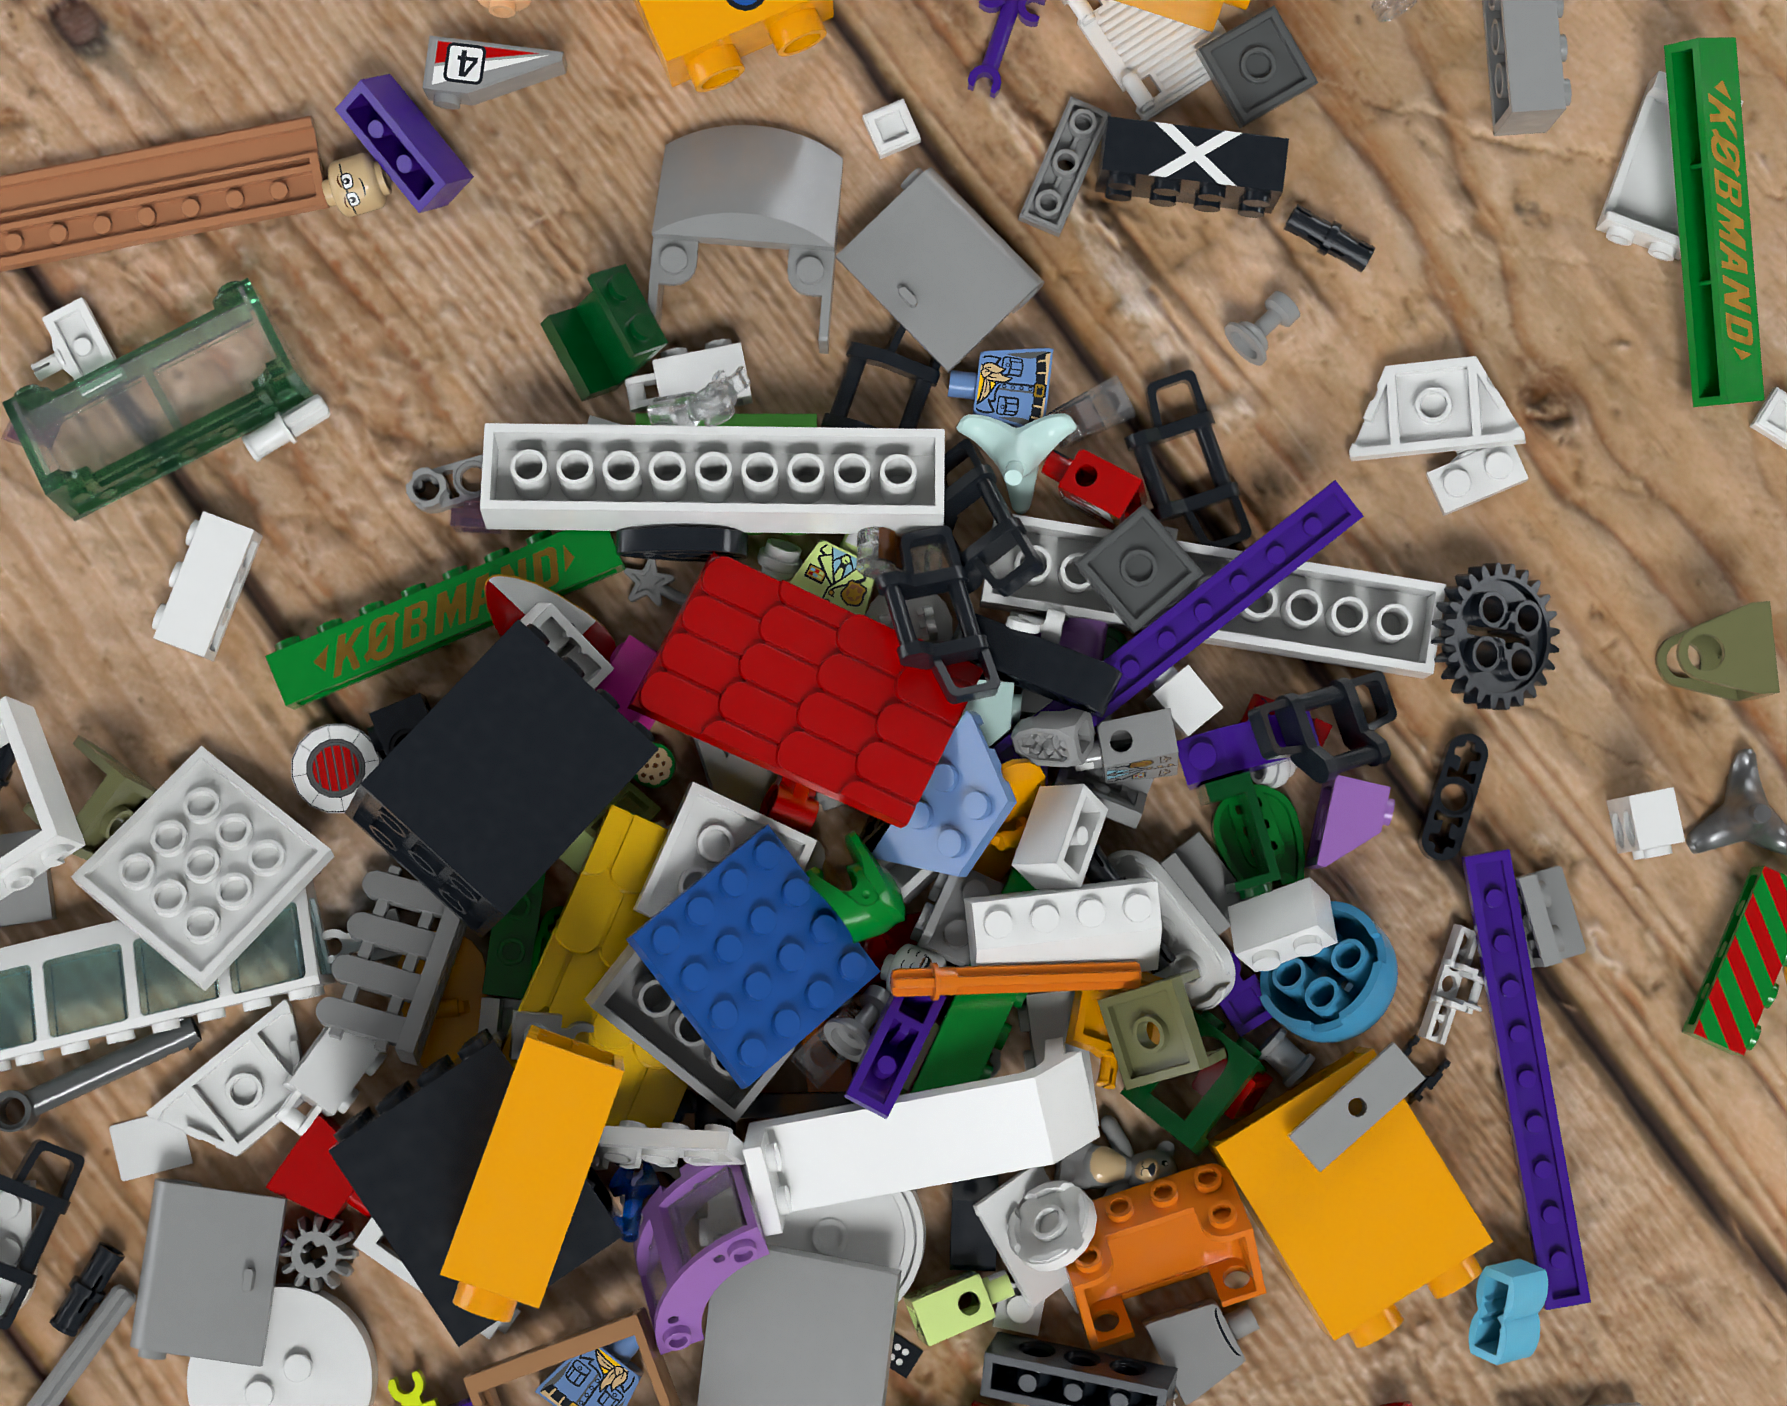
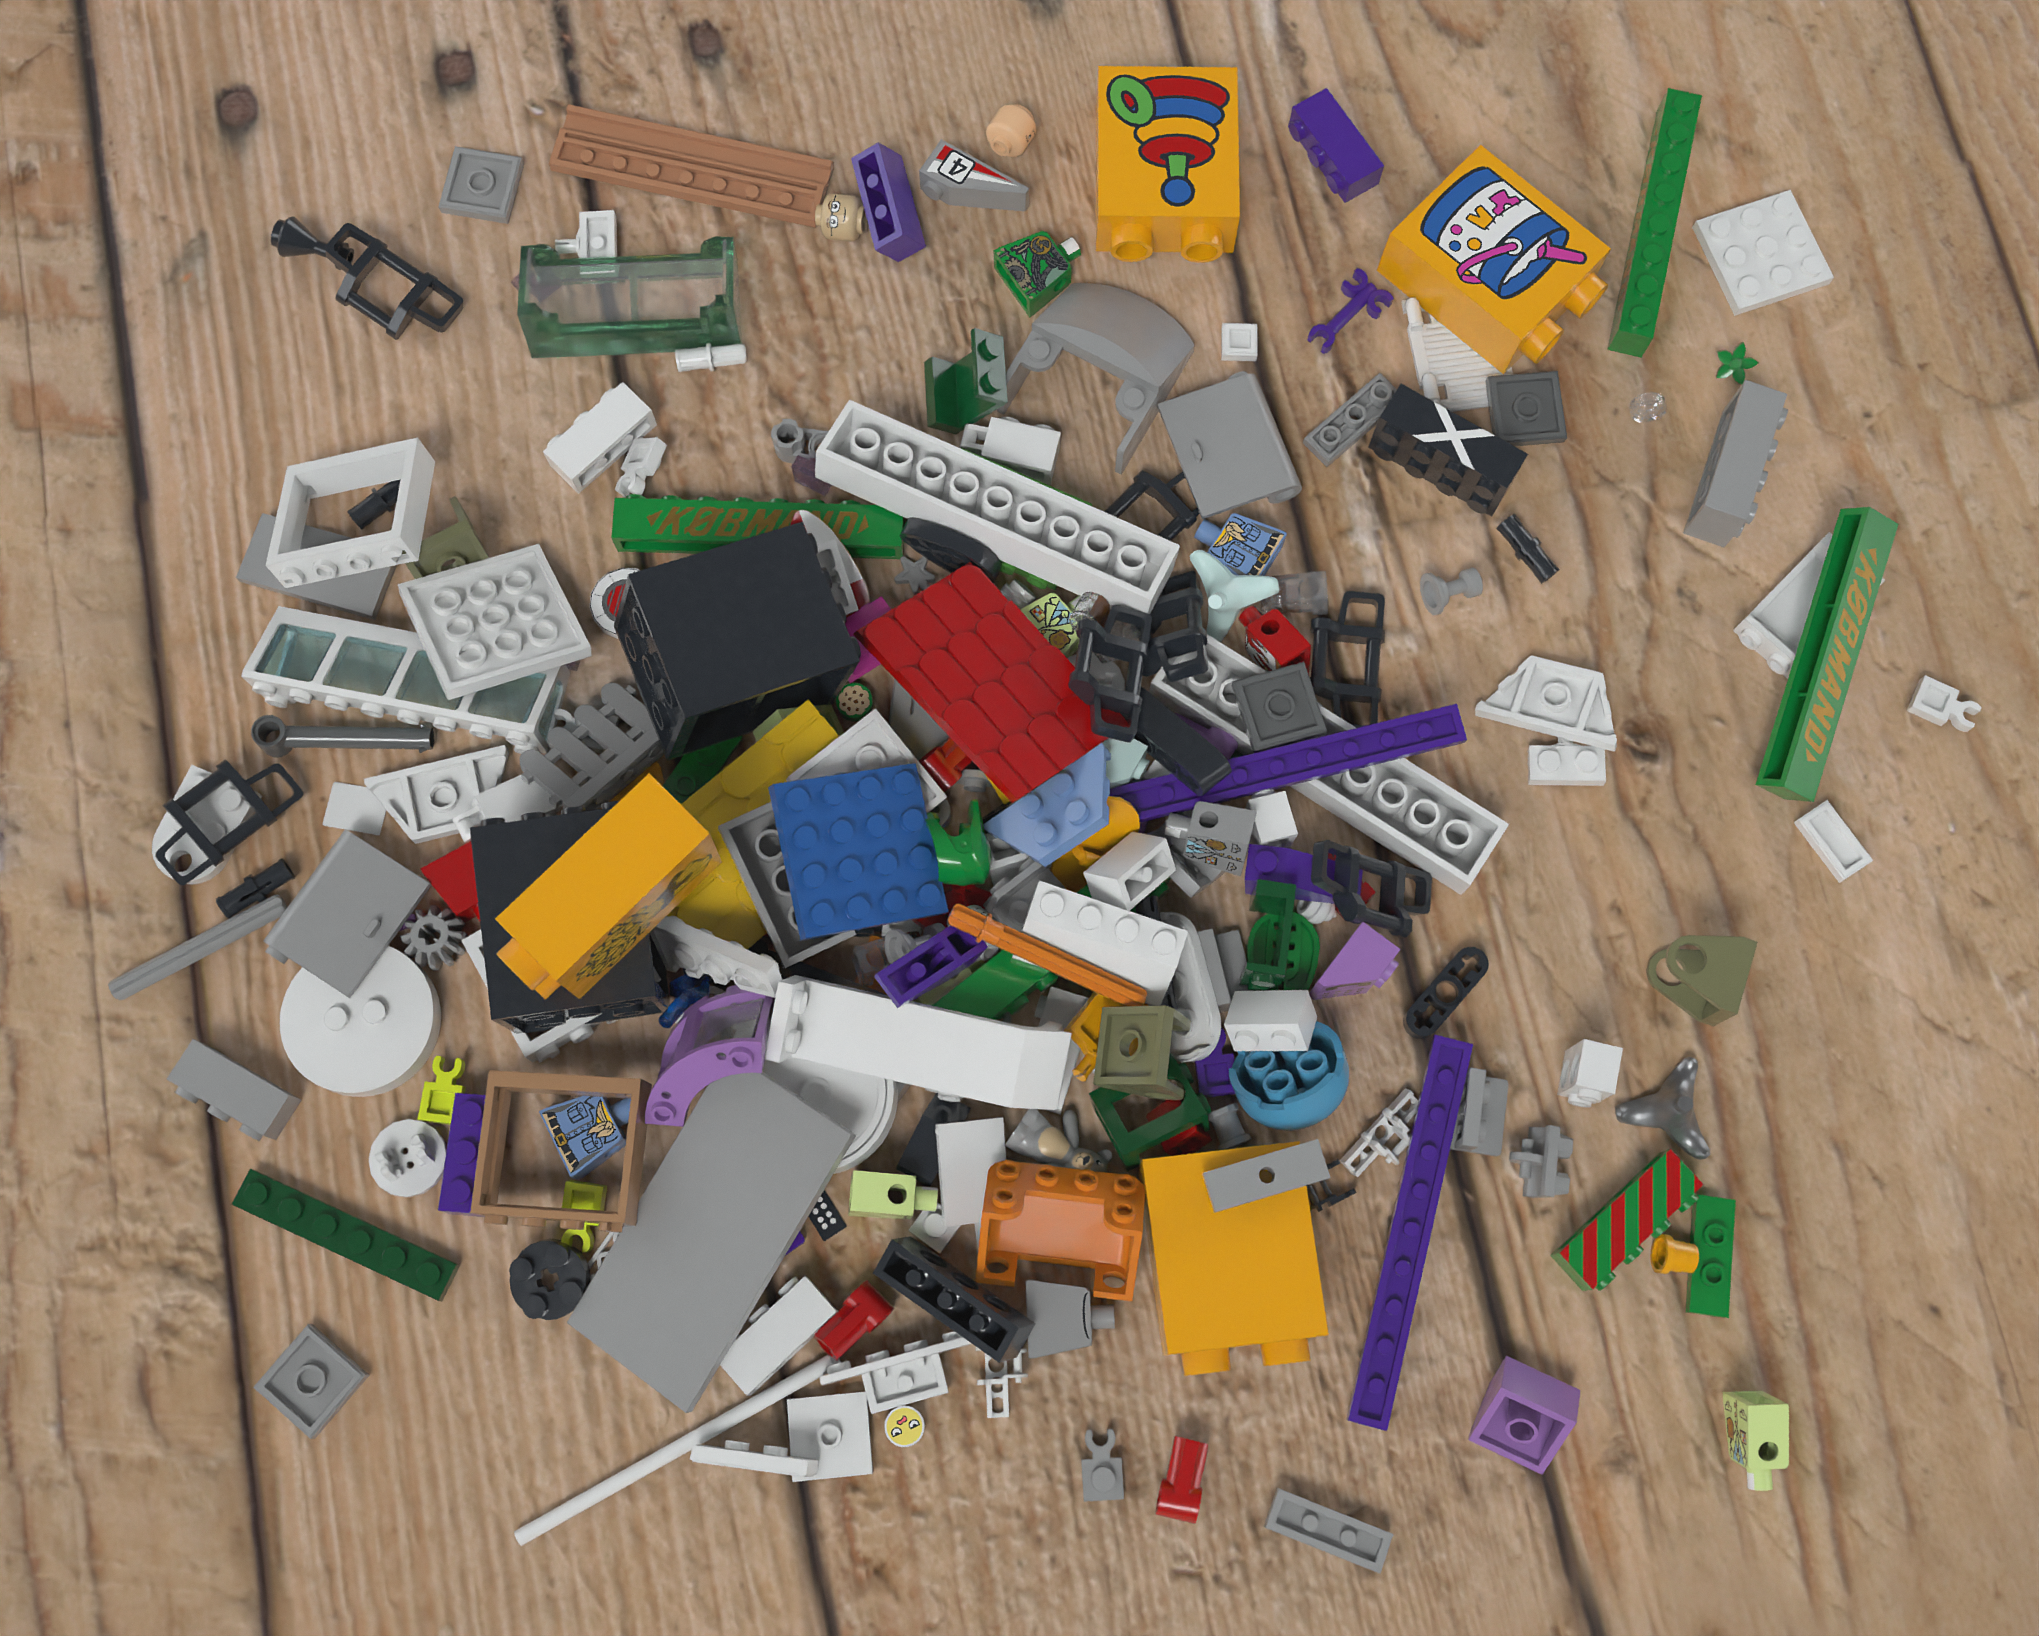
camera: 30 degrees right, 10 degrees down
clear bar [647,366,750,427] -> none
white piece [1006,609,1066,645] -> none
white tile [1007,1180,1097,1271] -> none
light grey rock [1011,708,1095,767] -> none
black gear [1431,562,1560,710] -> none
medium azure brick [1468,1259,1548,1365] -> none
none -> white plate [615,437,667,497]
none -> torso [993,231,1081,318]
none -> medium lavender slope [1468,1356,1580,1475]
none -> light grey hips [1509,1125,1573,1198]

